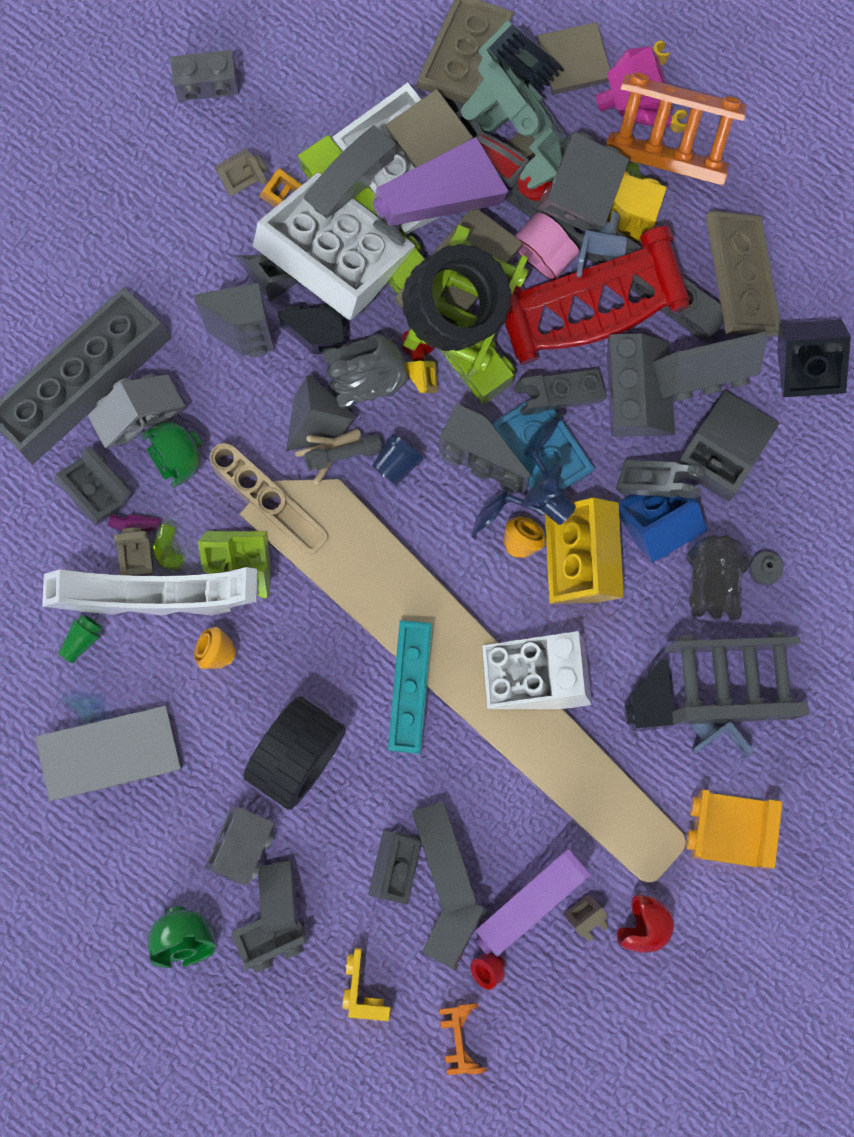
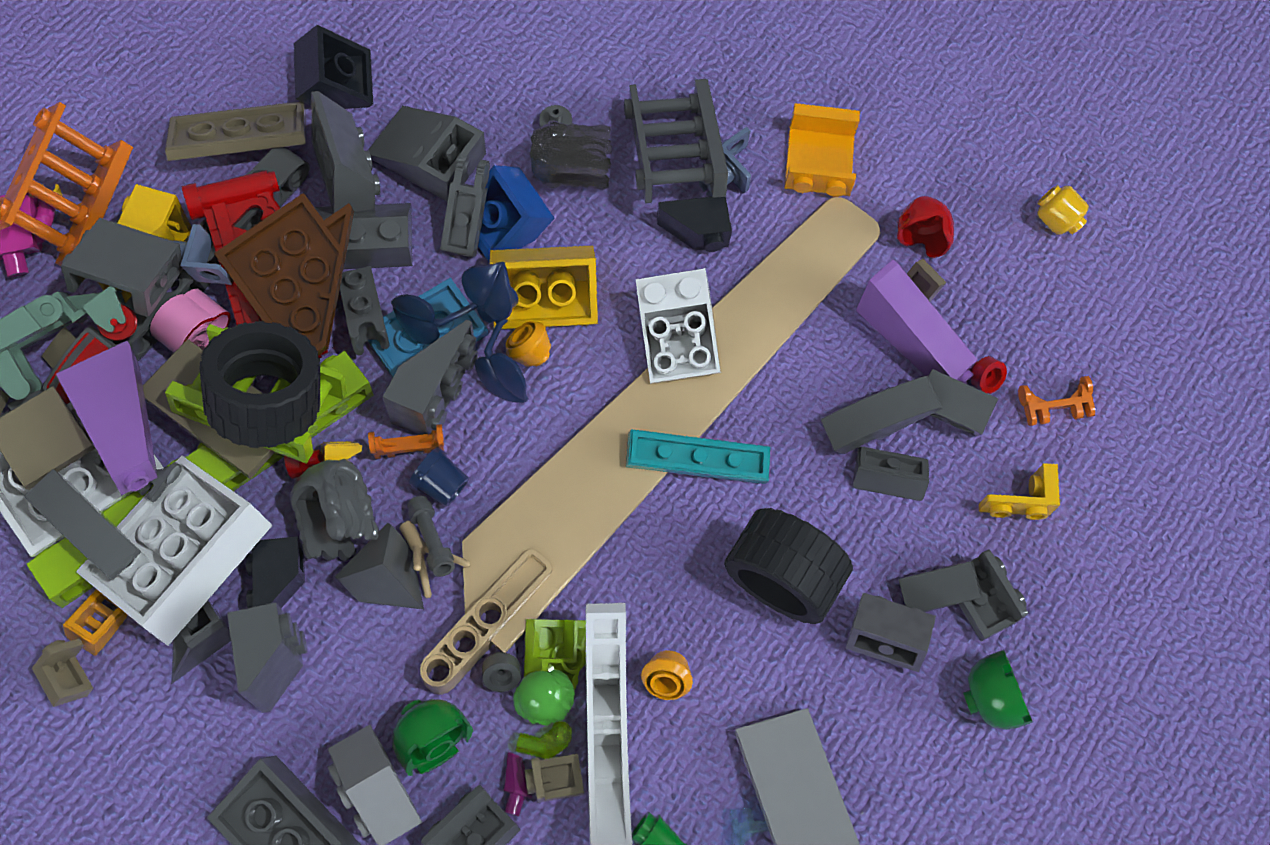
camera: 100 degrees left, 10 degrees down
none -> reddish brown wing [214,193,354,356]
none -> orange piece [368,424,444,459]
none -> dark grey tile [482,651,521,692]
none -> bright green hair [513,670,575,726]
none -> yellow head [1037,185,1089,235]

